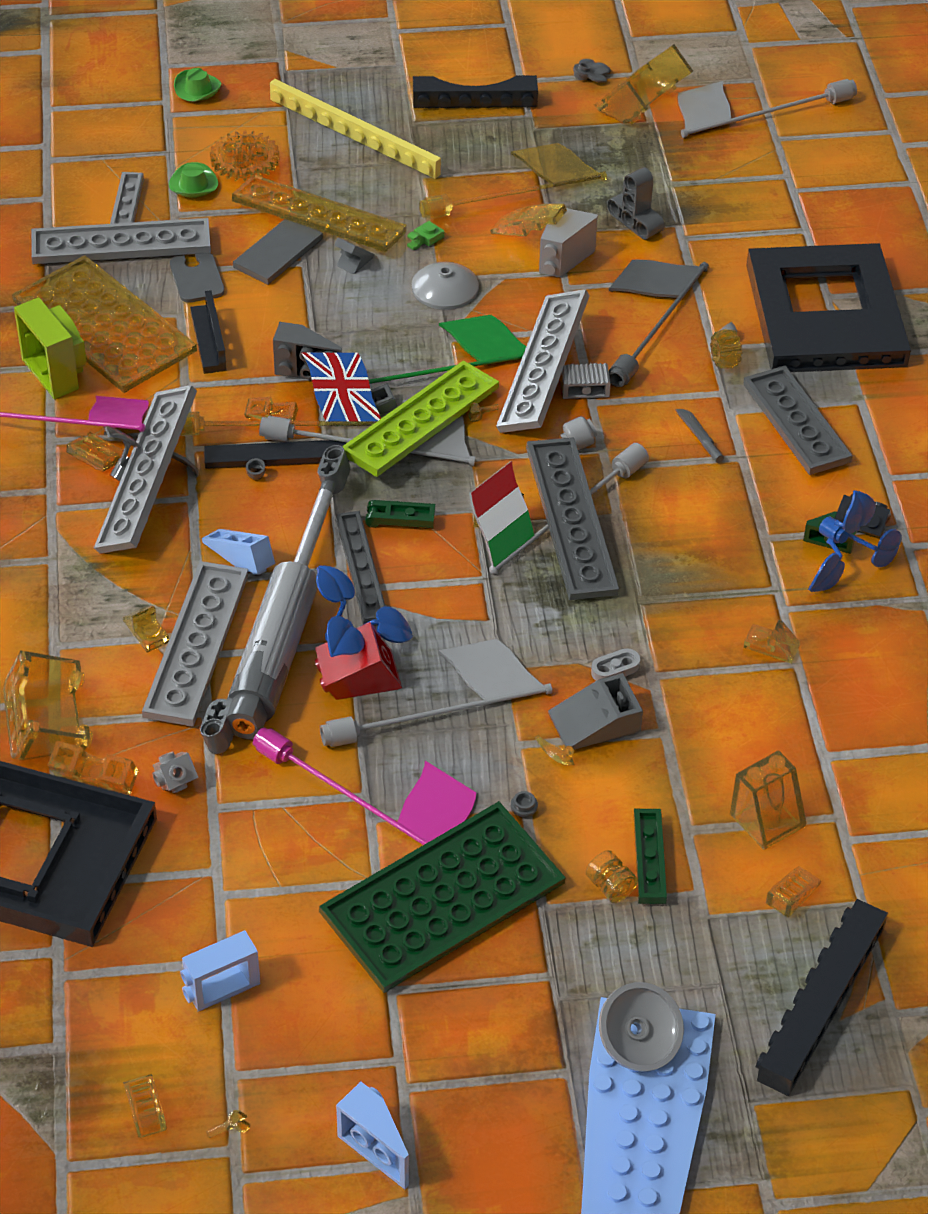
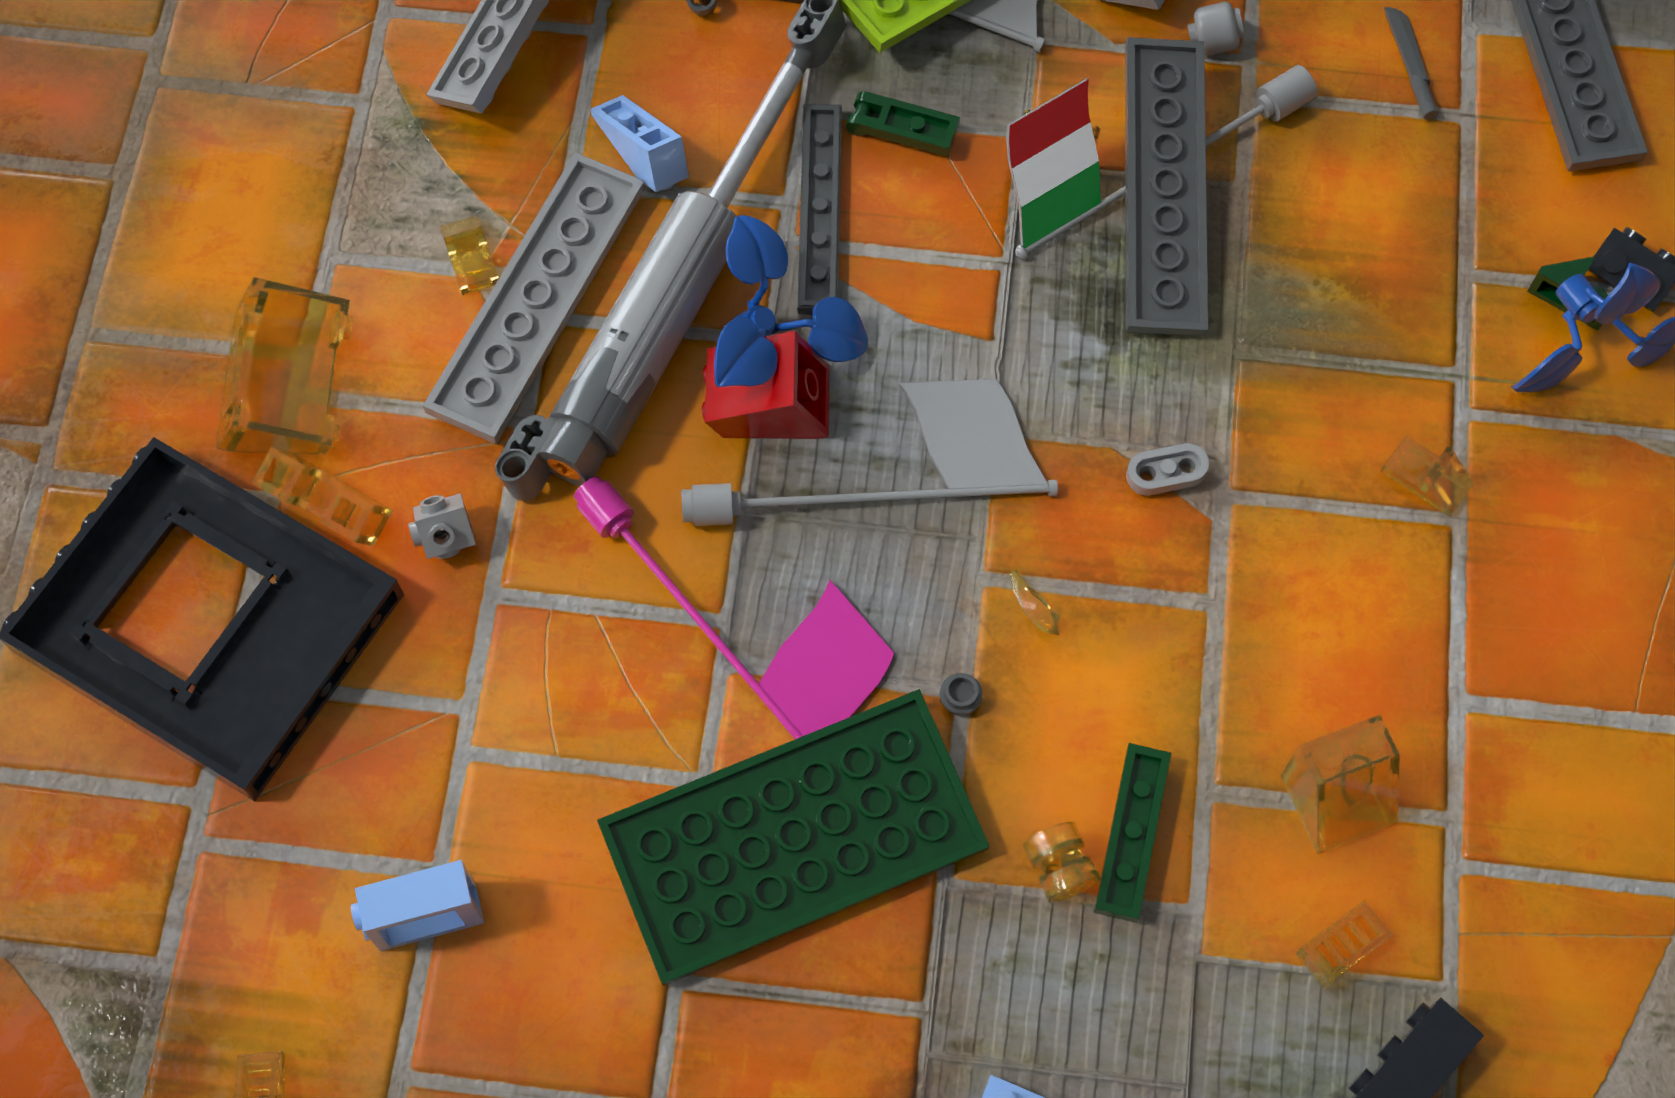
camera: 15 degrees right, 20 degrees up
dark grey slope [548,673,643,751] -> none

